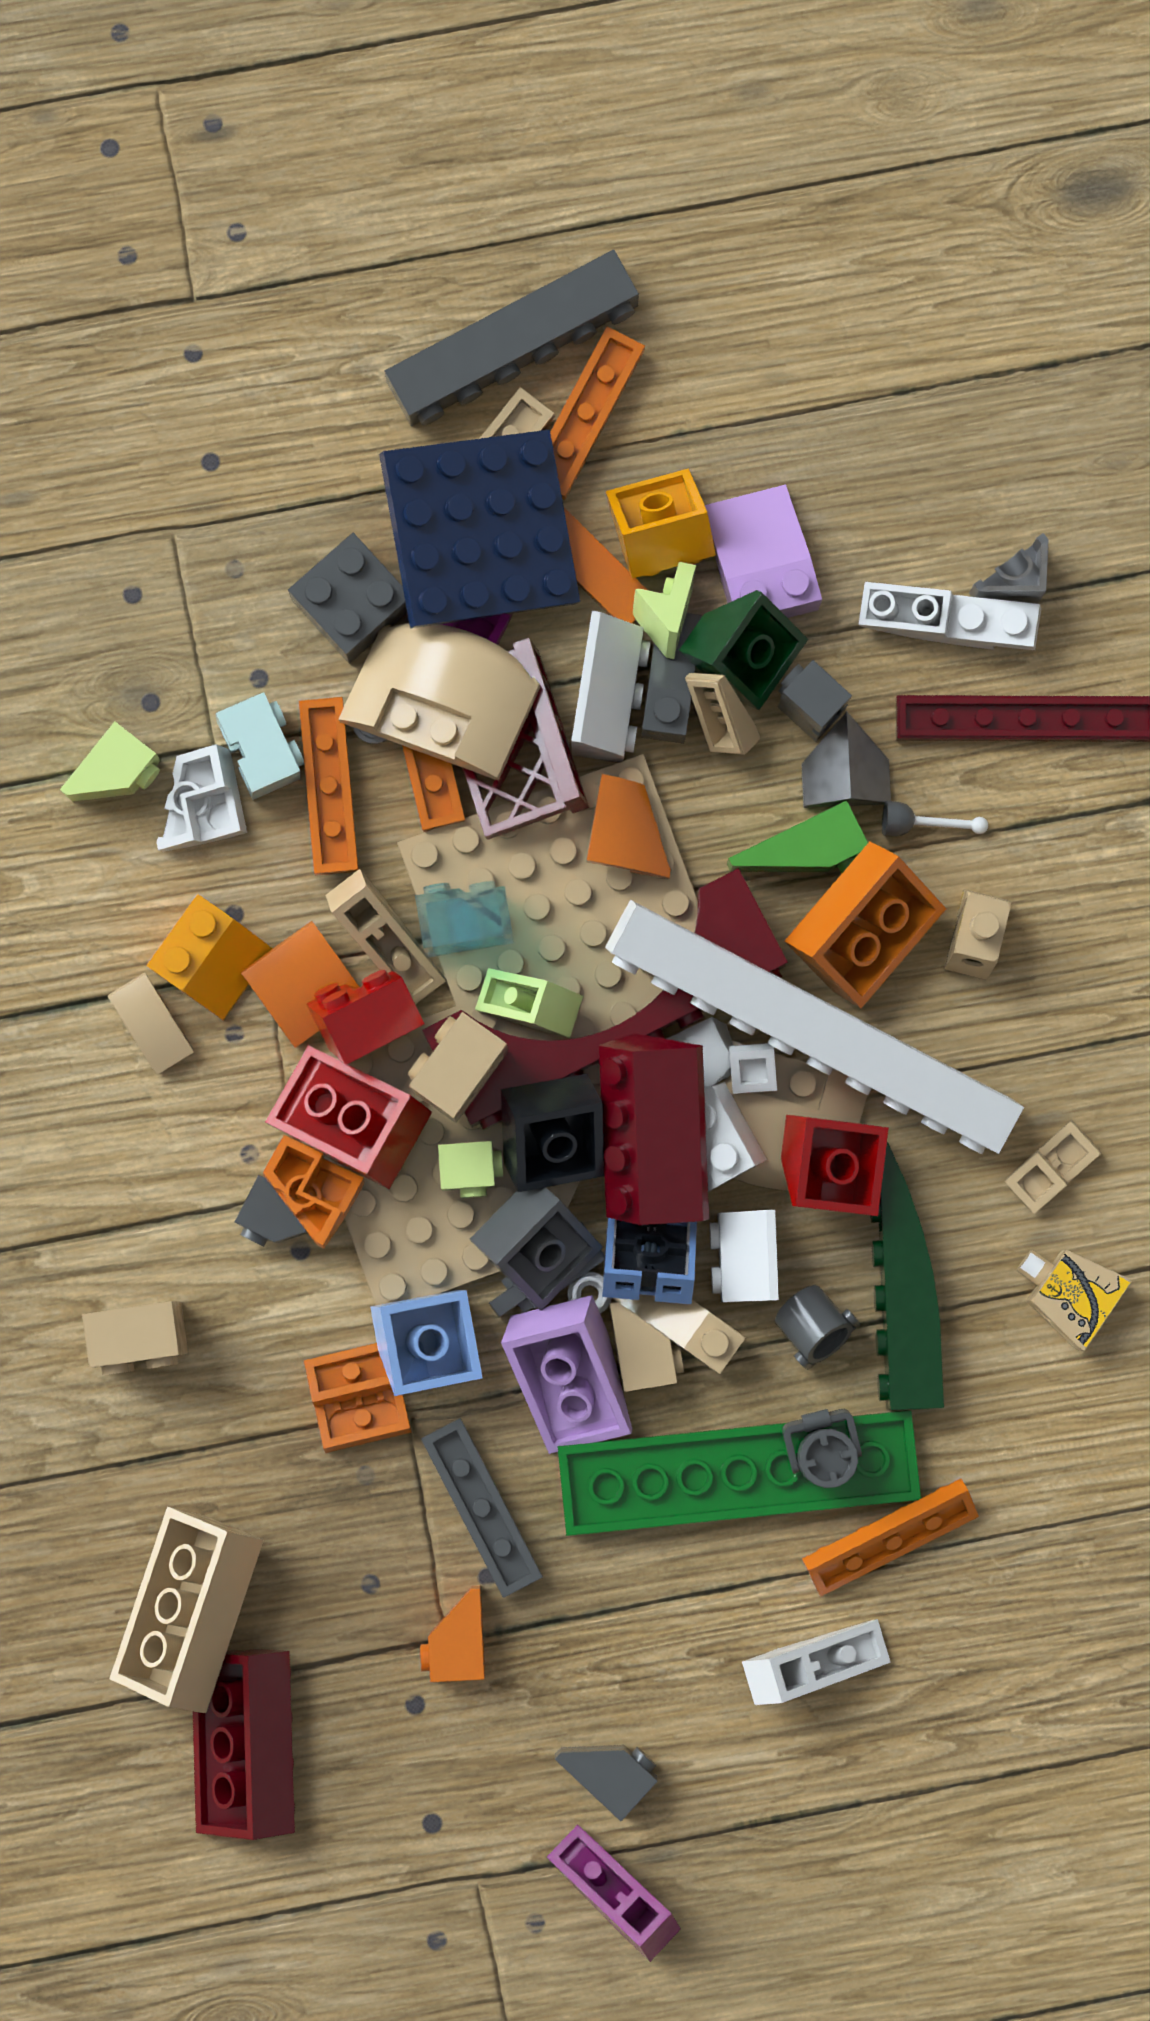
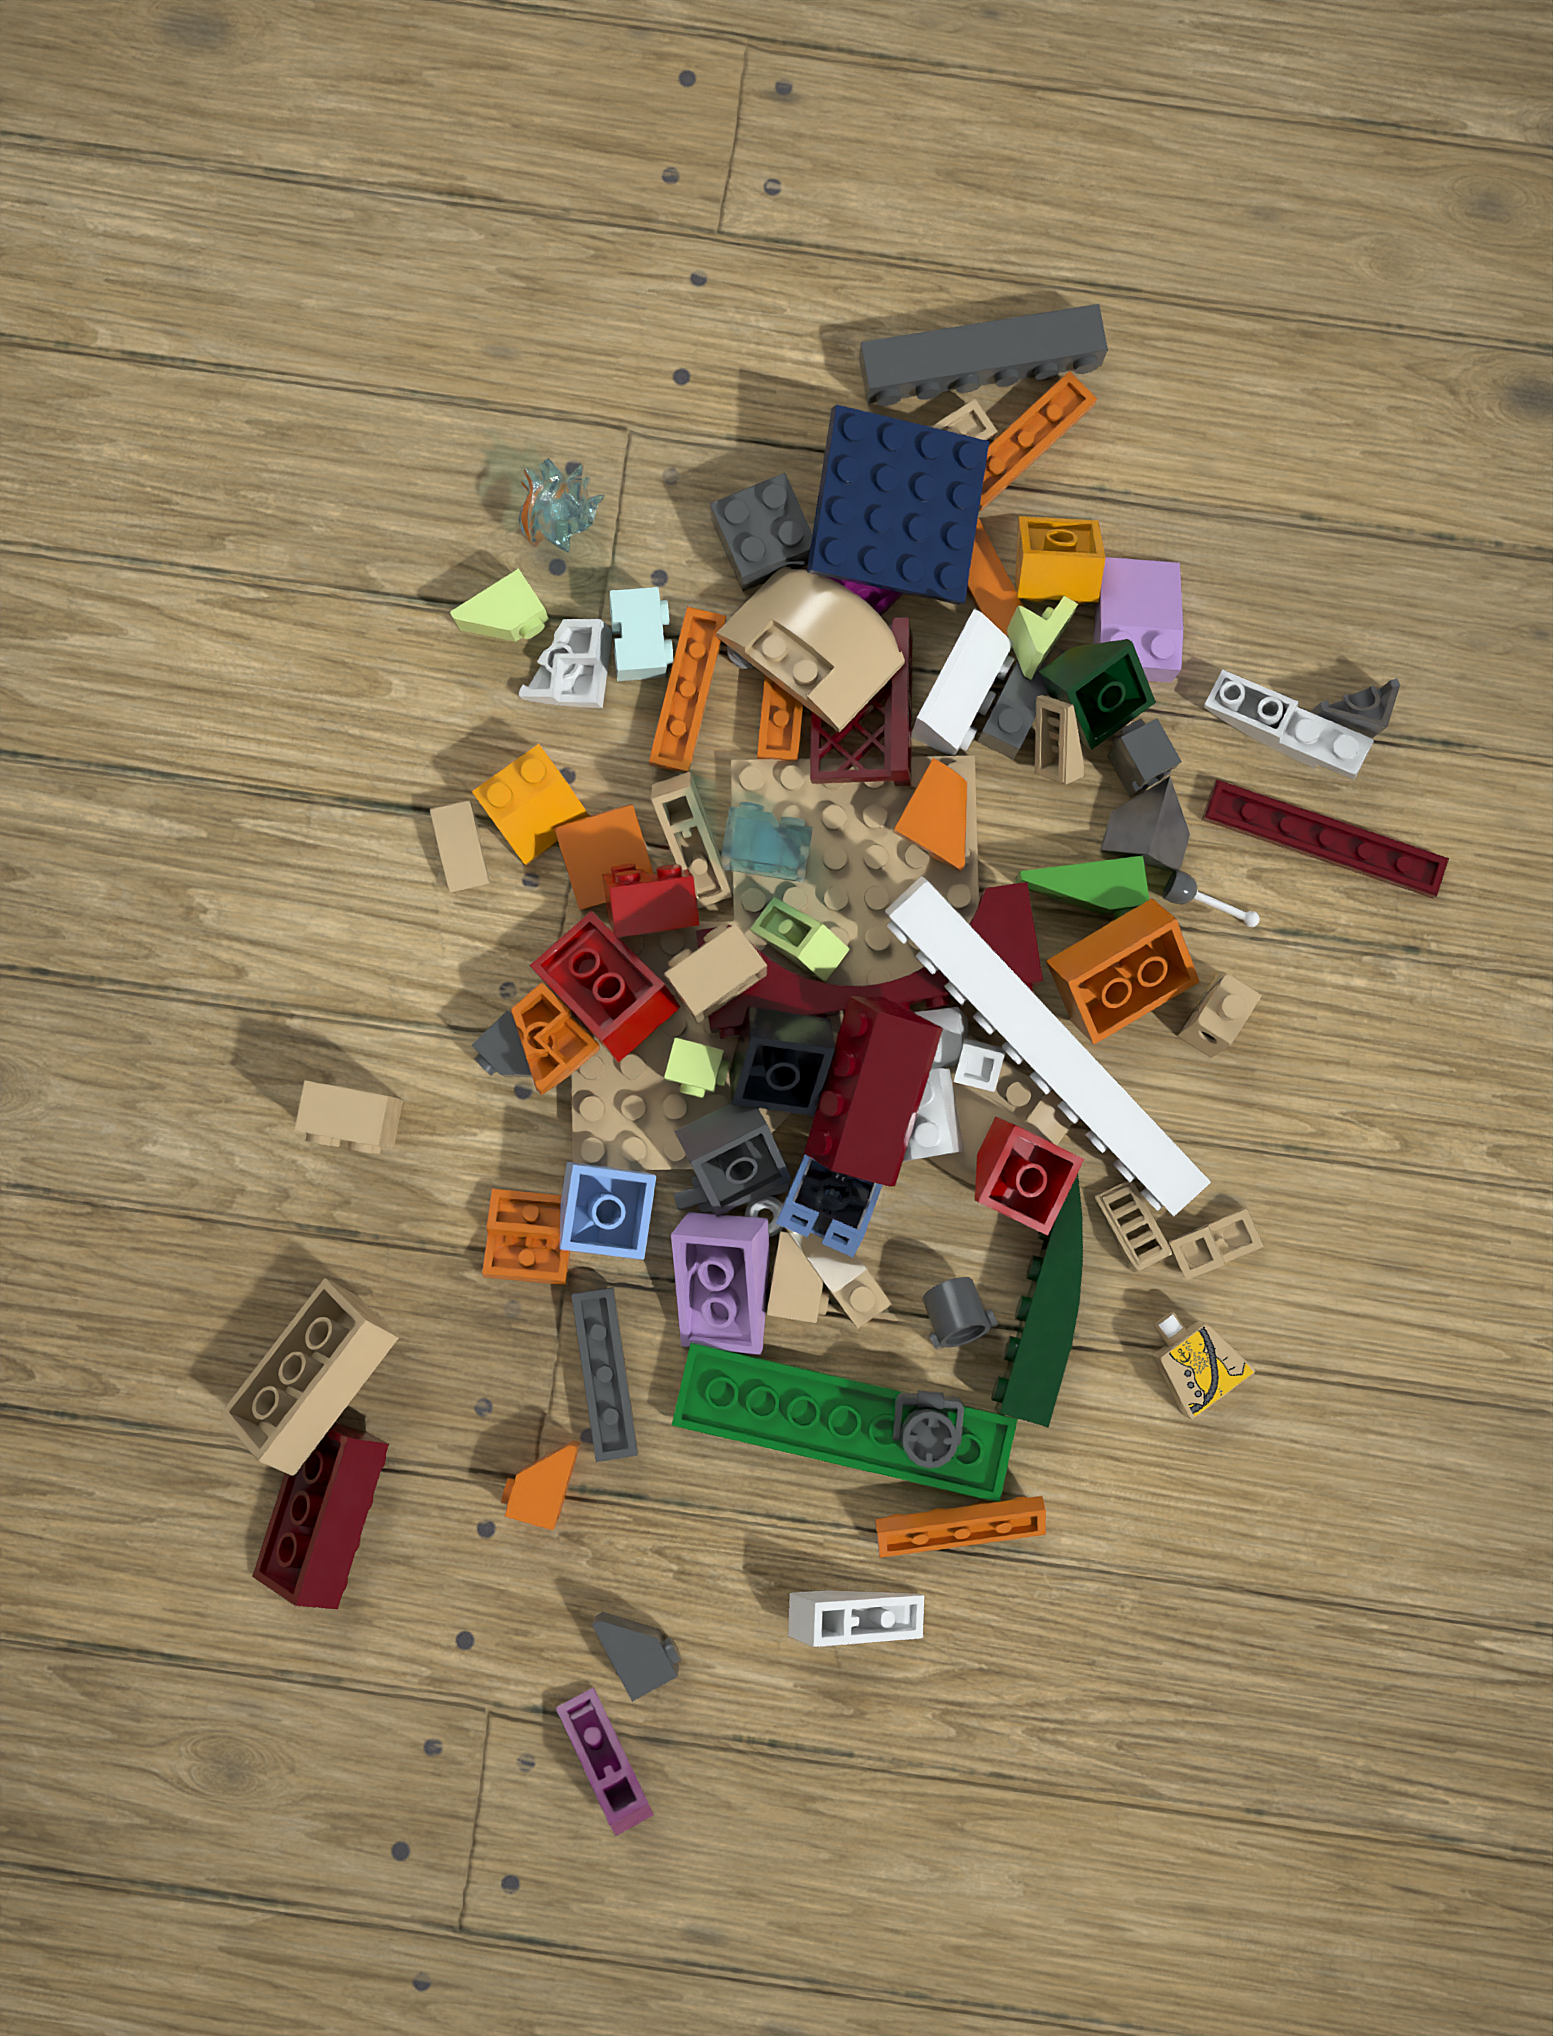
camera: 15 degrees right, 0 degrees up
white slope [710,1210,779,1302] -> none
none -> clear light blue hair [518,458,605,552]
none -> tan slope [1094,1180,1173,1272]

